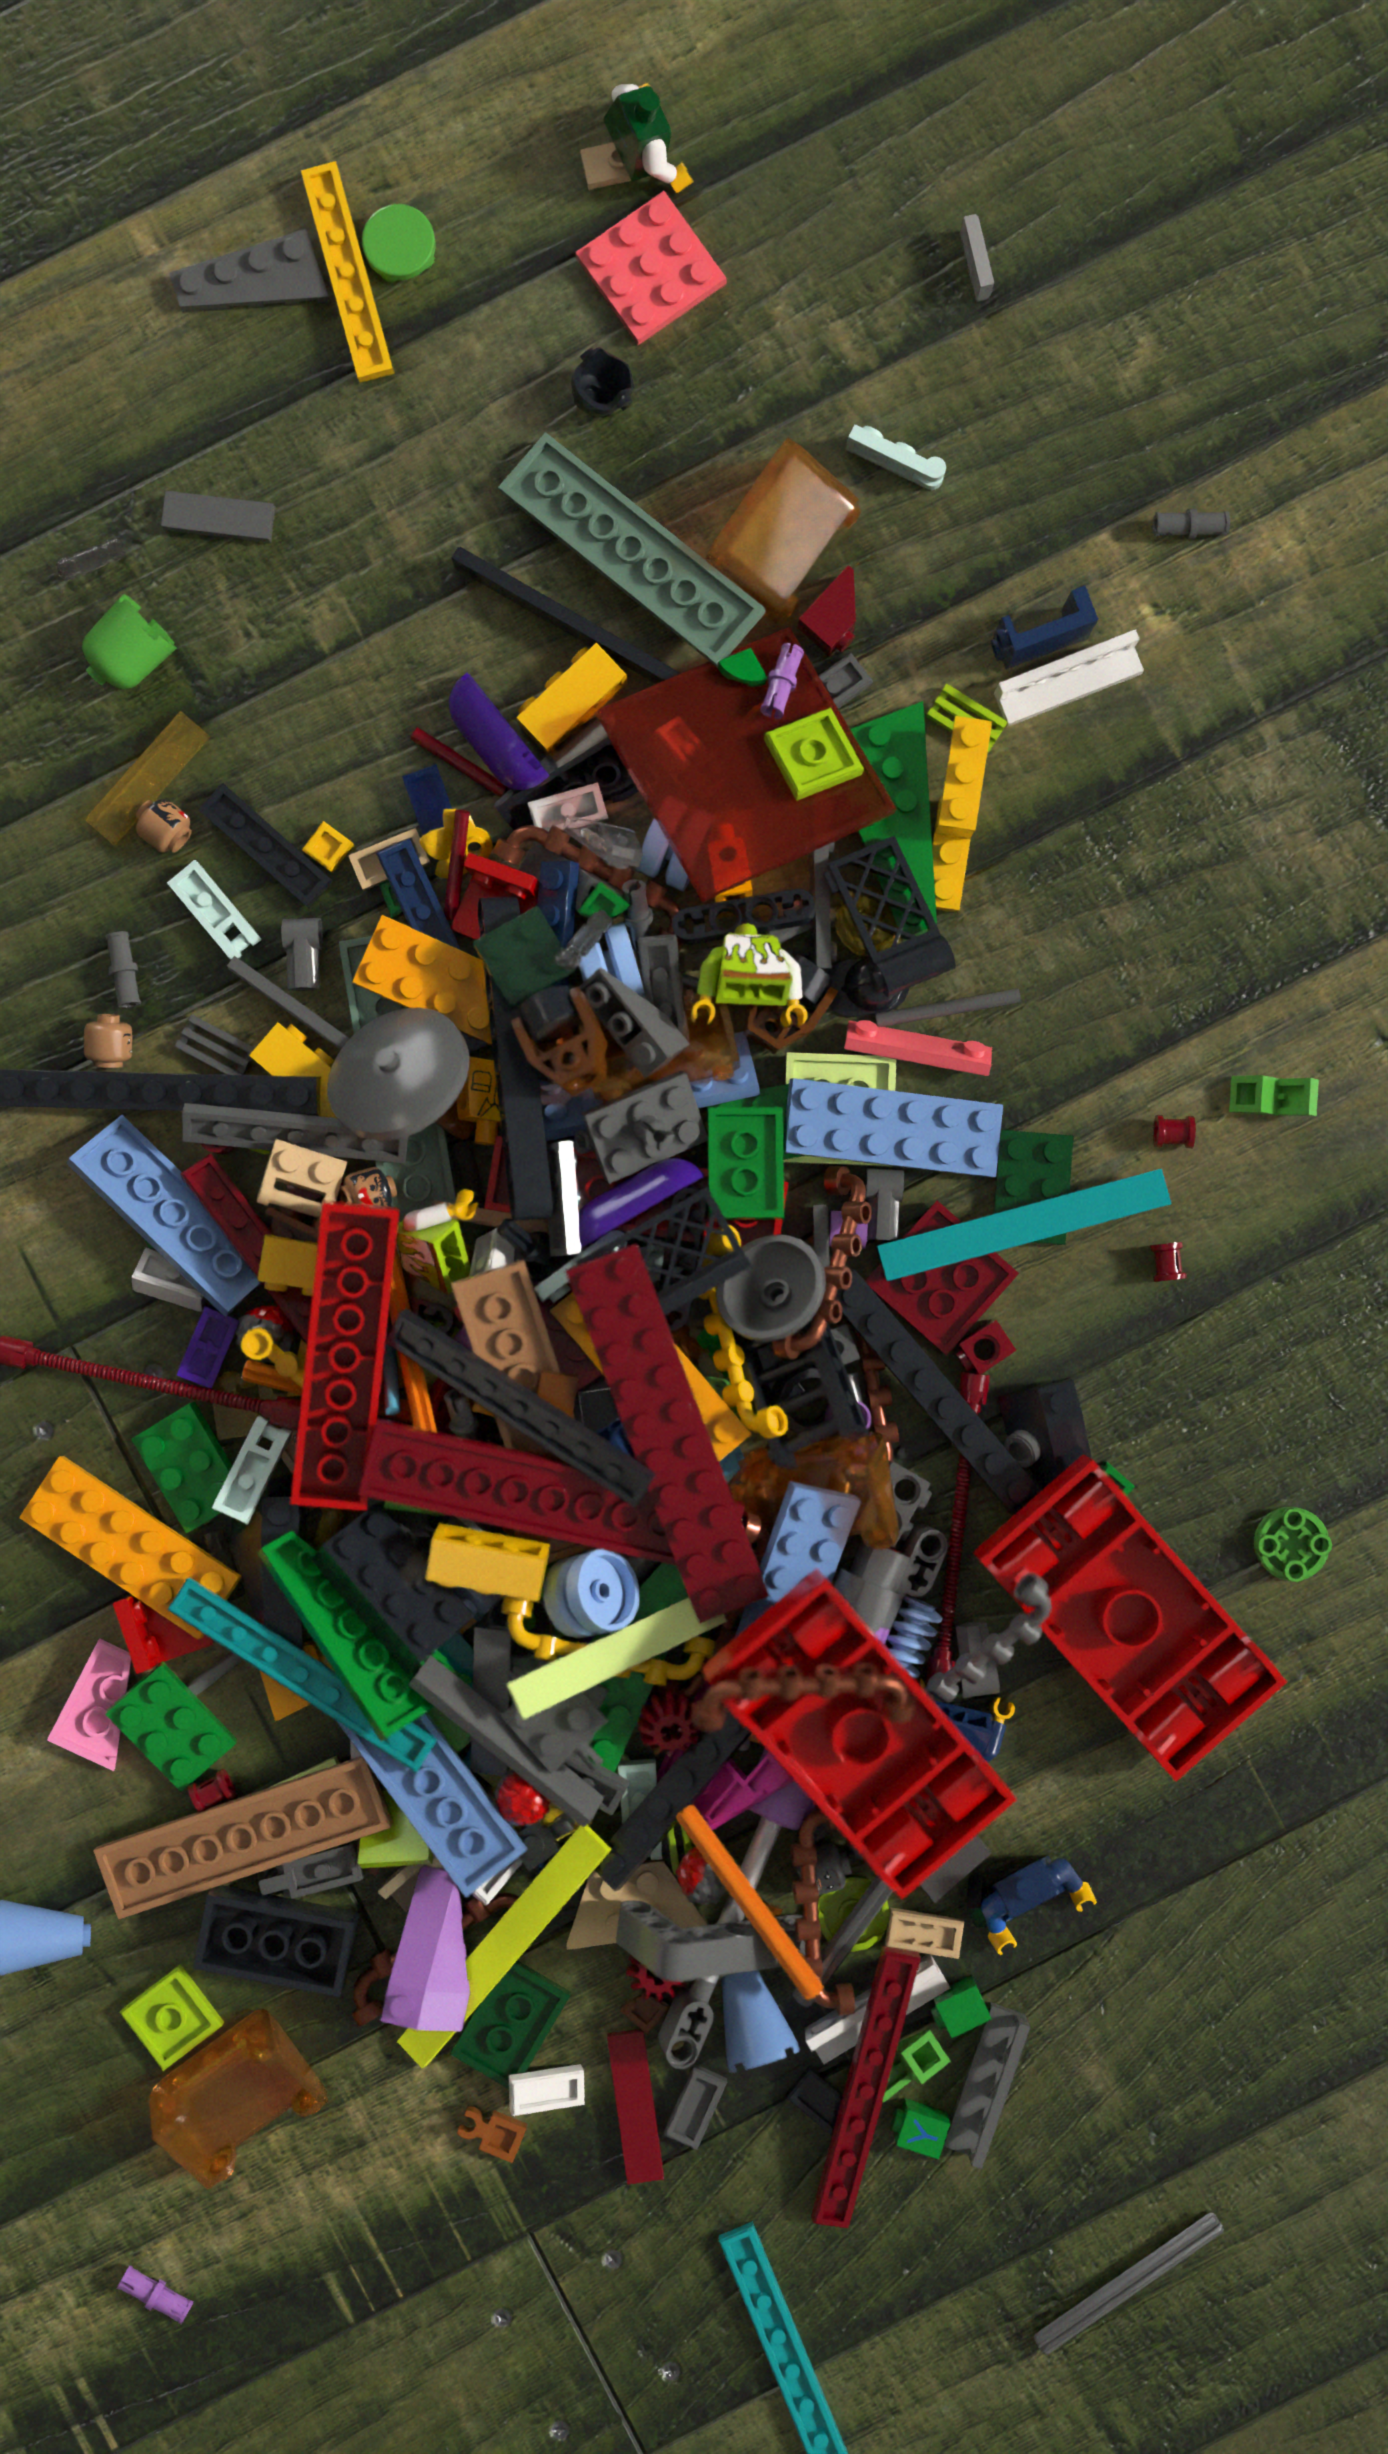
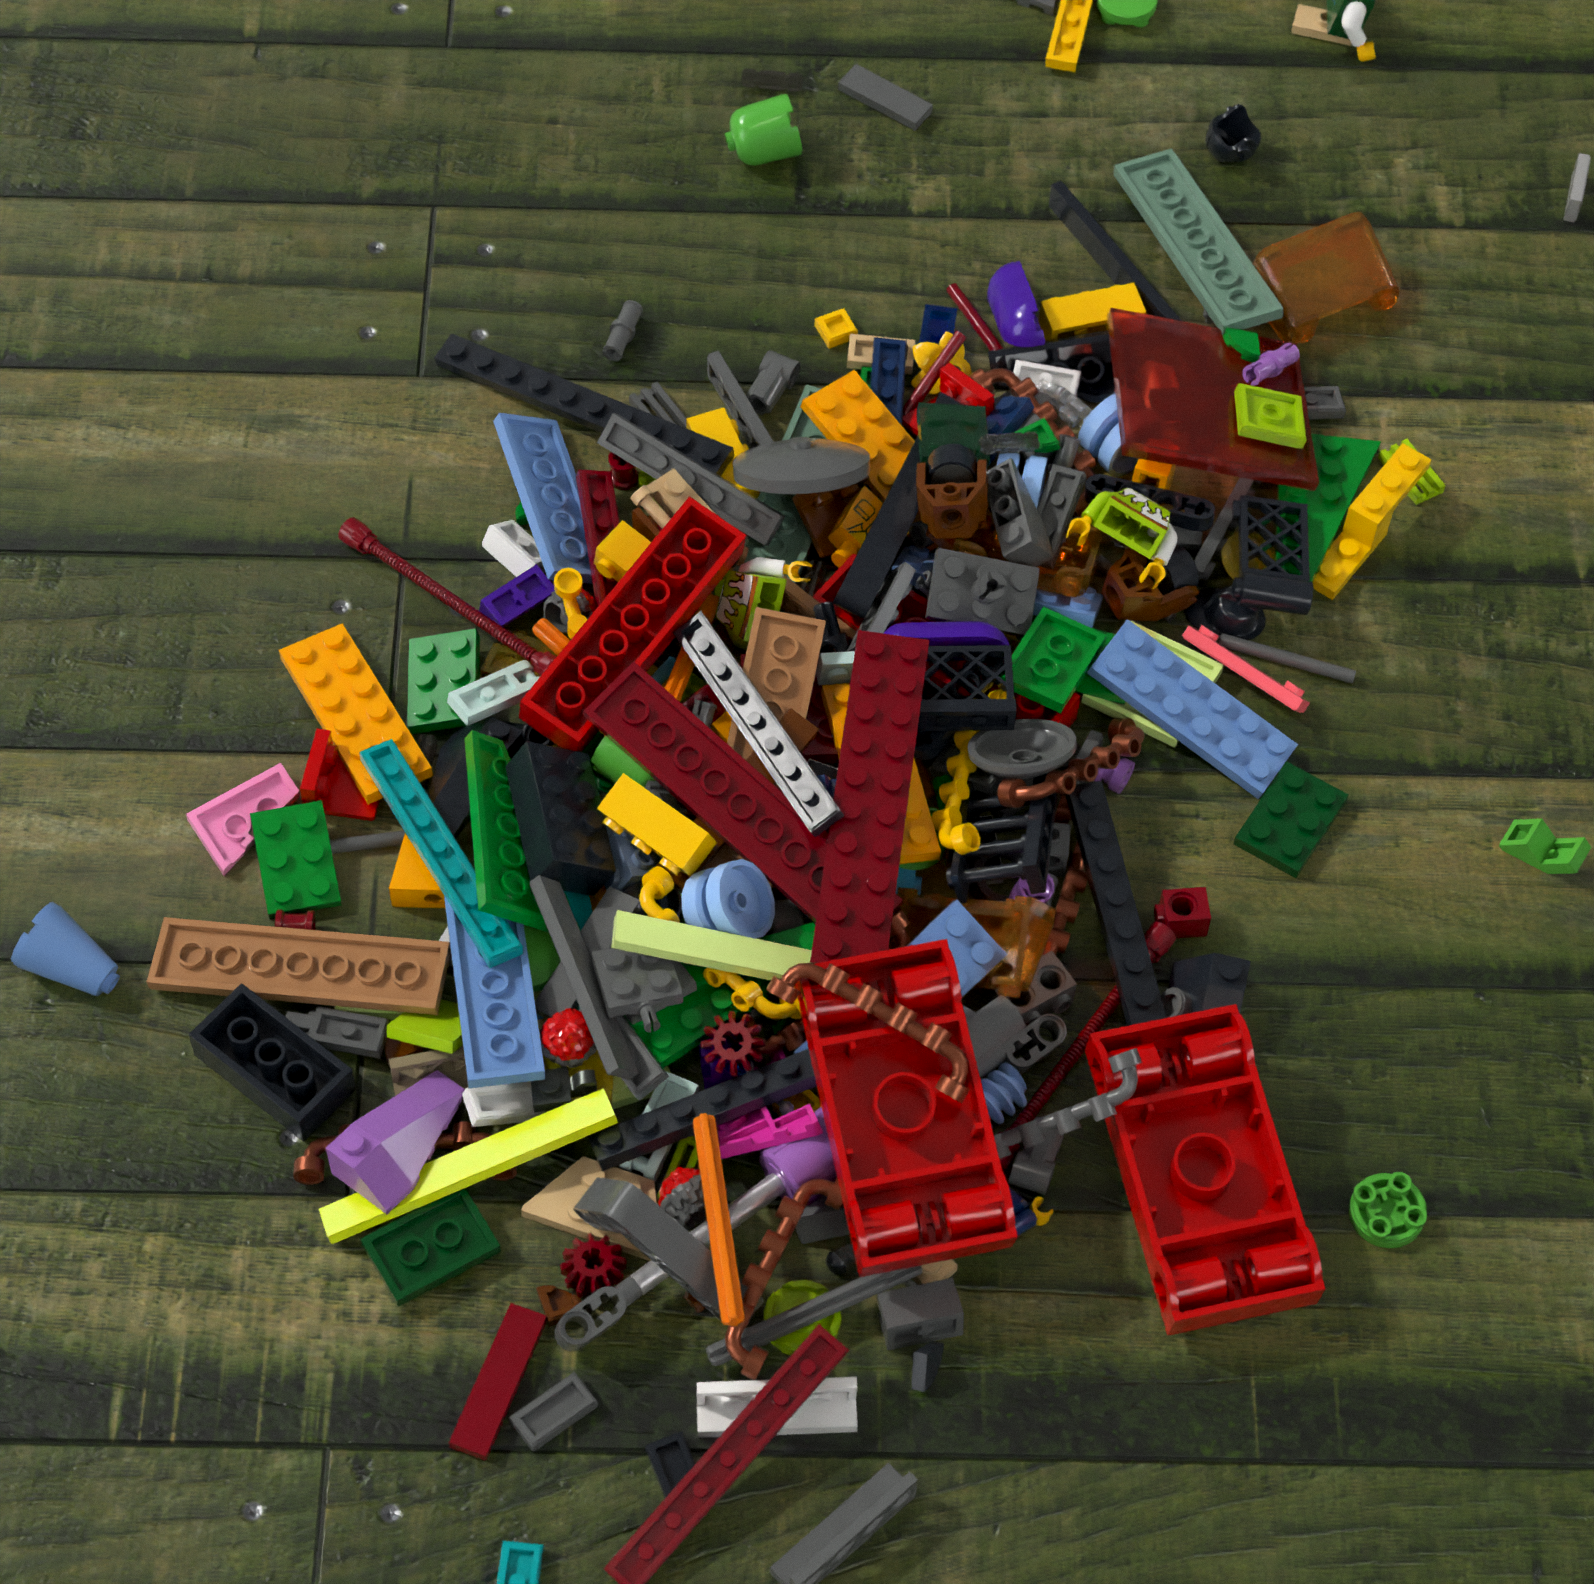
camera: 20 degrees right, 30 degrees down
clear yellow tile [84,711,210,845] -> none
medium nougat head [84,1014,132,1068] -> none
lime tile [119,1964,224,2071] -> none
medium nougat head [136,798,192,853] -> none
clear orange windscreen [149,2009,328,2190] -> none
light aqua plate [167,860,262,959] -> none
black plate [199,783,333,908] -> none
dark orange plate [457,2106,527,2163] -> none
white tile [509,2064,584,2116] -> none
coral plate [576,191,727,345] -> none
medium blue cone [721,1970,800,2073] -> none
dark grey head [797,1842,851,1895] -> none
dark red slope [798,565,856,657] -> none
light aqua plate [846,424,946,490] -> none
dark grey piece [865,1168,904,1241] -> none
dark red plate [865,1200,1019,1355] -> none
teal tile [876,1169,1171,1281] -> none
bright green slope [883,2029,951,2103] -> none
tan plate [885,1907,964,1959] -> none
green brick [890,2098,950,2160] -> none
green brick [930,1975,992,2038] -> none
dark blue torso [981,1856,1097,1955] -> none
dark blue panel [991,586,1098,670] -> none
white fence [994,629,1144,727] -> none
dark red bush [1150,1242,1187,1282] -> none
dark red bush [1153,1115,1196,1148] -> none

